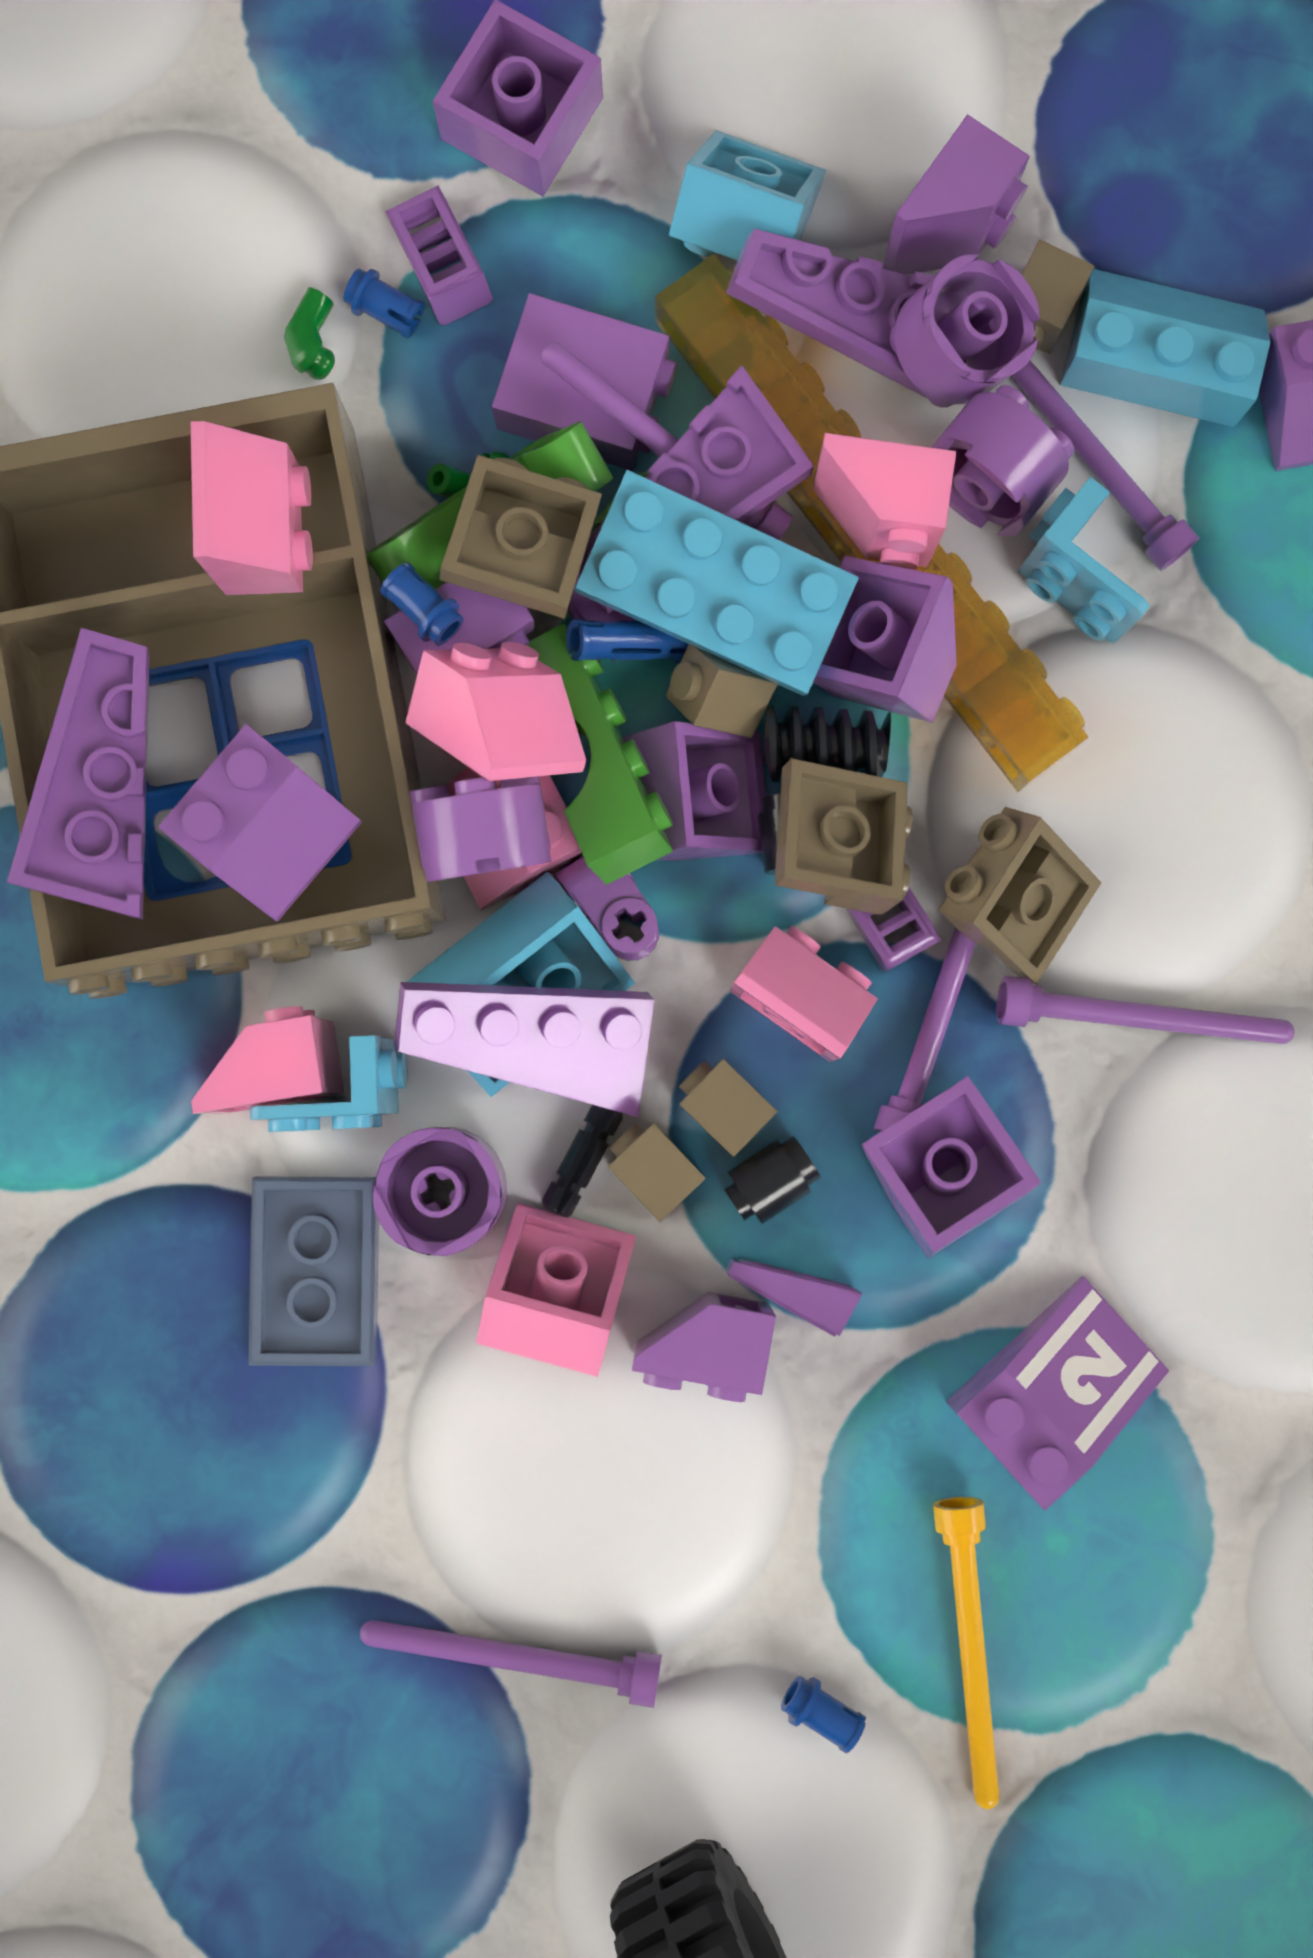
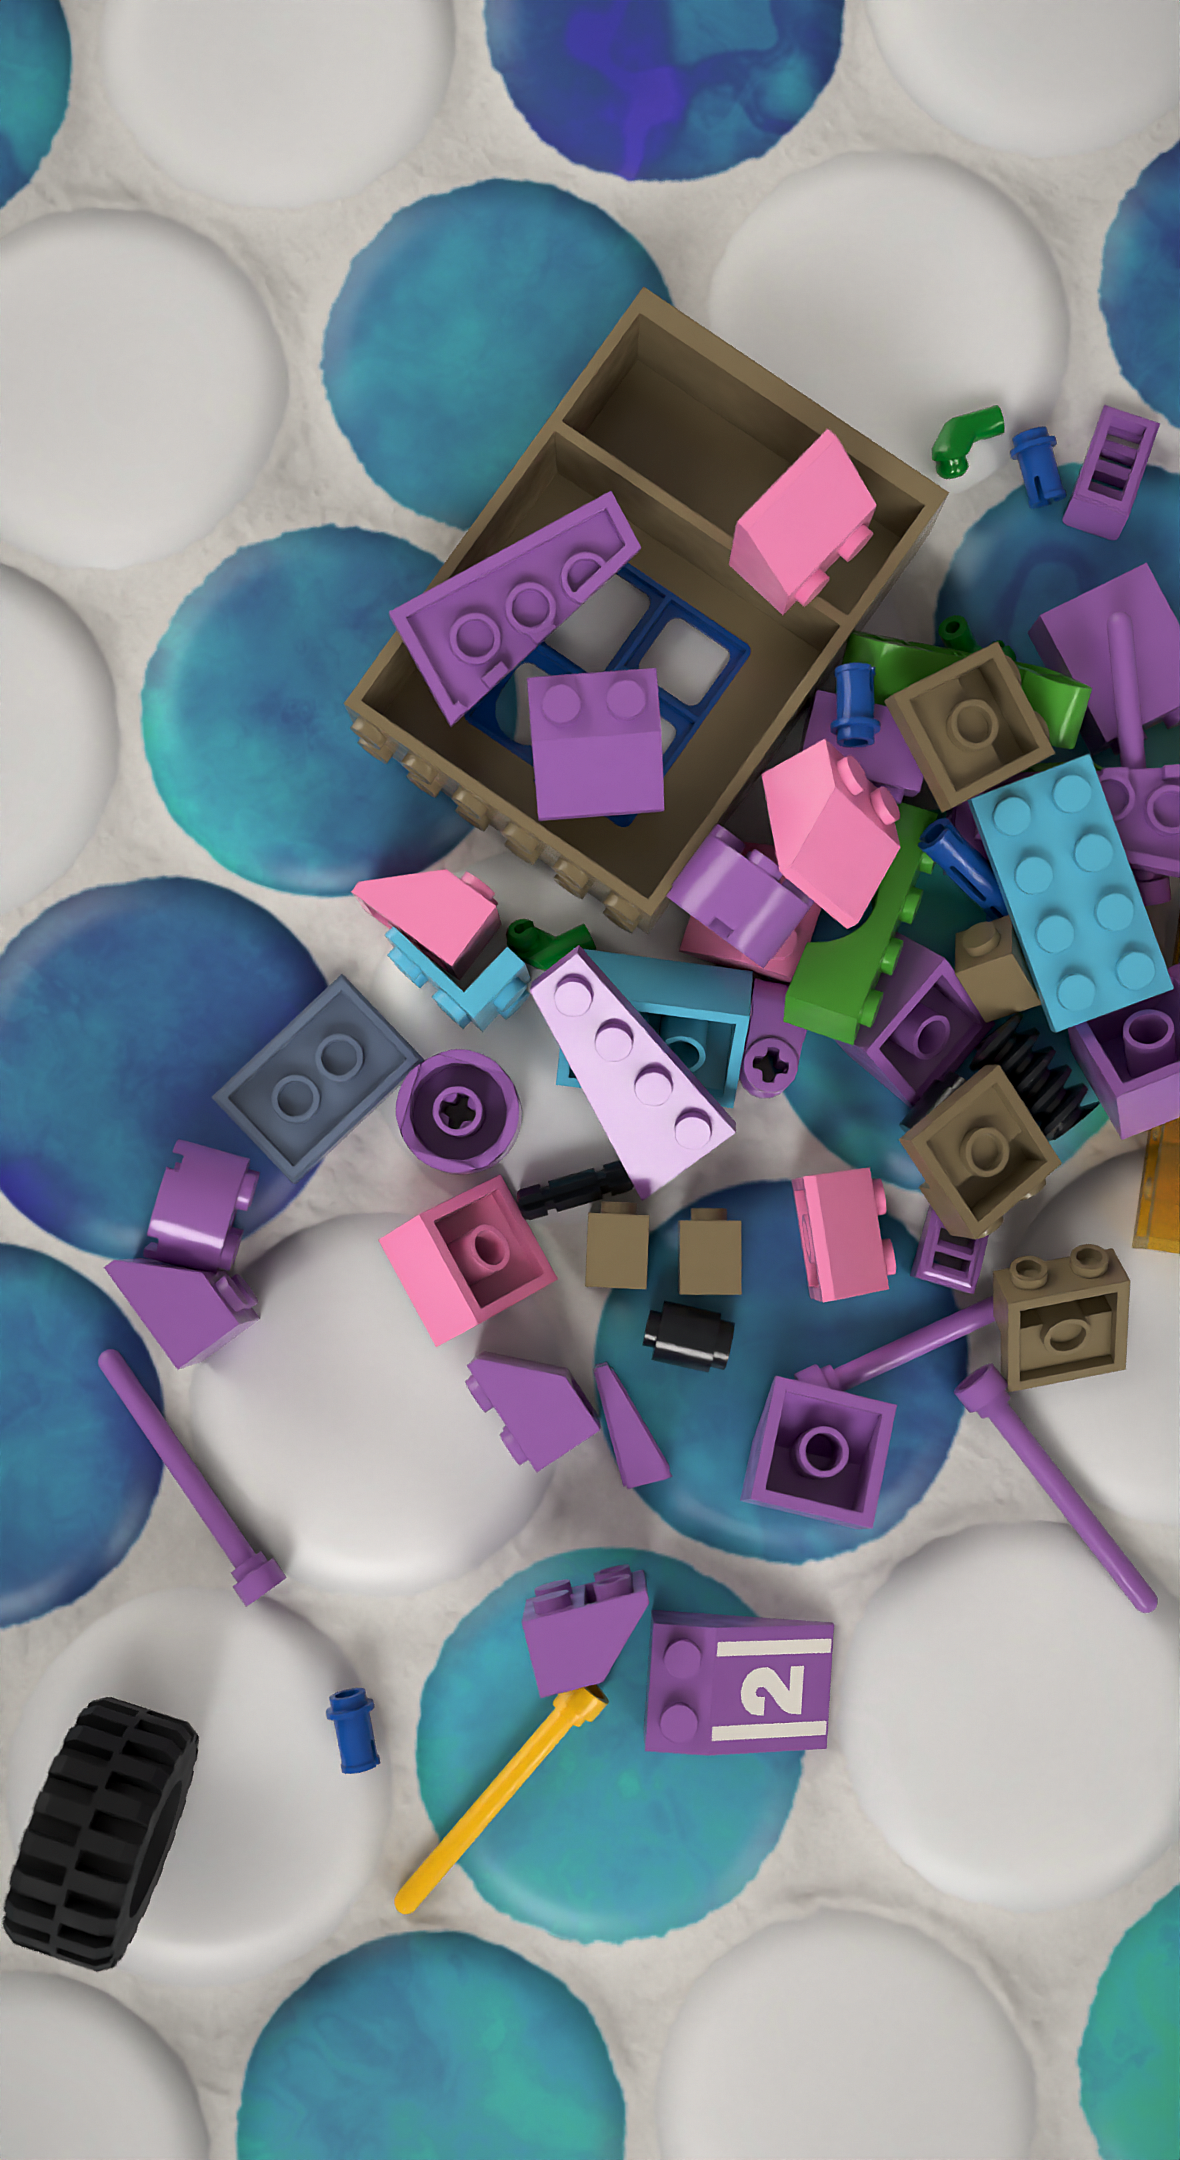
camera: 45 degrees right, 0 degrees up
none -> medium lavender slope [104,1258,260,1370]
none -> medium lavender brick [143,1139,260,1275]
none -> green arm [506,919,597,971]
none -> medium lavender slope [522,1564,649,1698]

